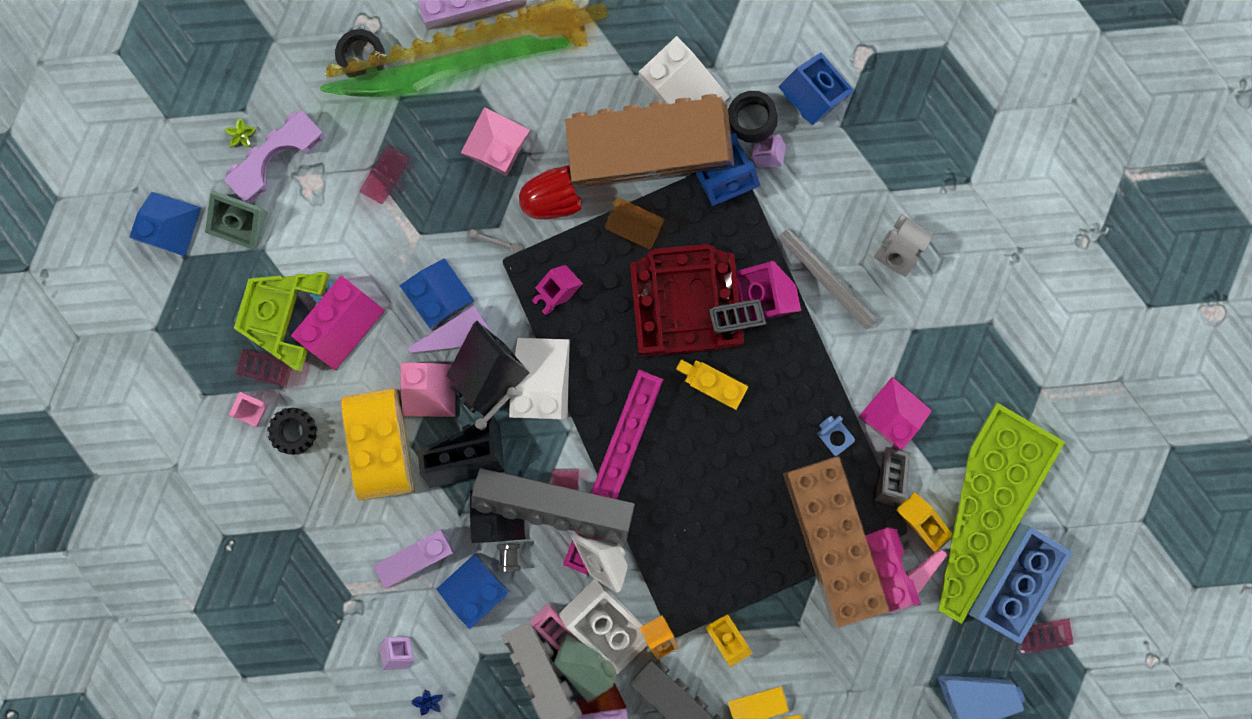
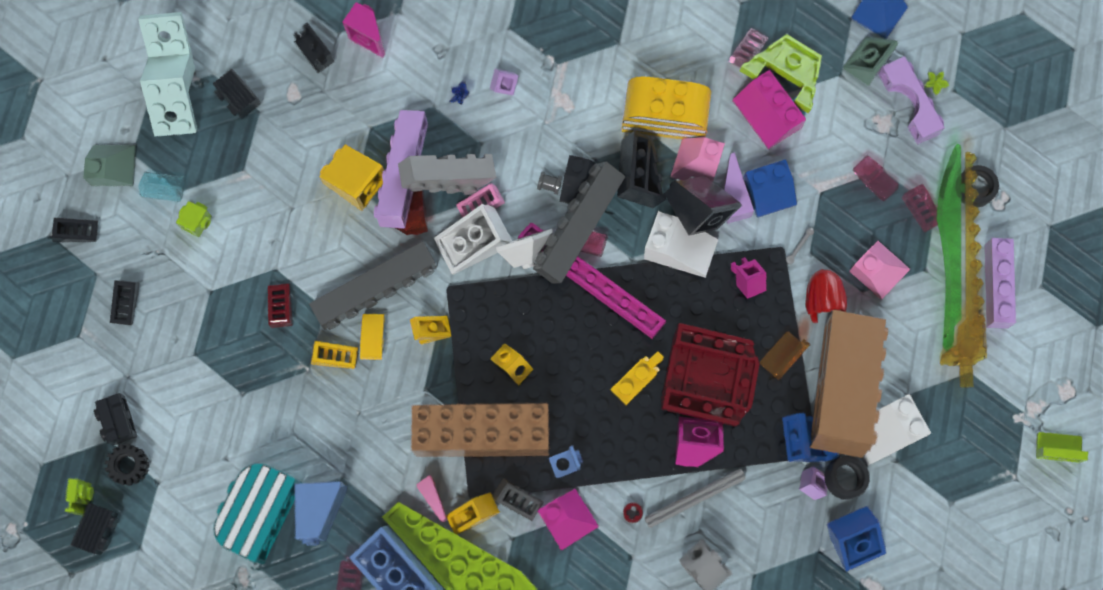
camera: 110 degrees right, 10 degrees down
bright pink panel [229,392,269,427] -> none
black tyre [267,407,318,455] -> none
lavender slope [373,529,455,589] -> none
blue slope [436,554,510,629] -> none
light grey hinge [475,387,517,430] -> none
sand green slope [554,634,616,702] -> none
light orange slope [639,615,680,660] -> none
black slope [708,299,766,337] -> none
dark pink arch [865,528,921,613] -> none
none -> yellow bracket [490,344,533,385]
none -> dark red bush [623,503,643,523]
none -> clear pink slope [902,183,943,233]

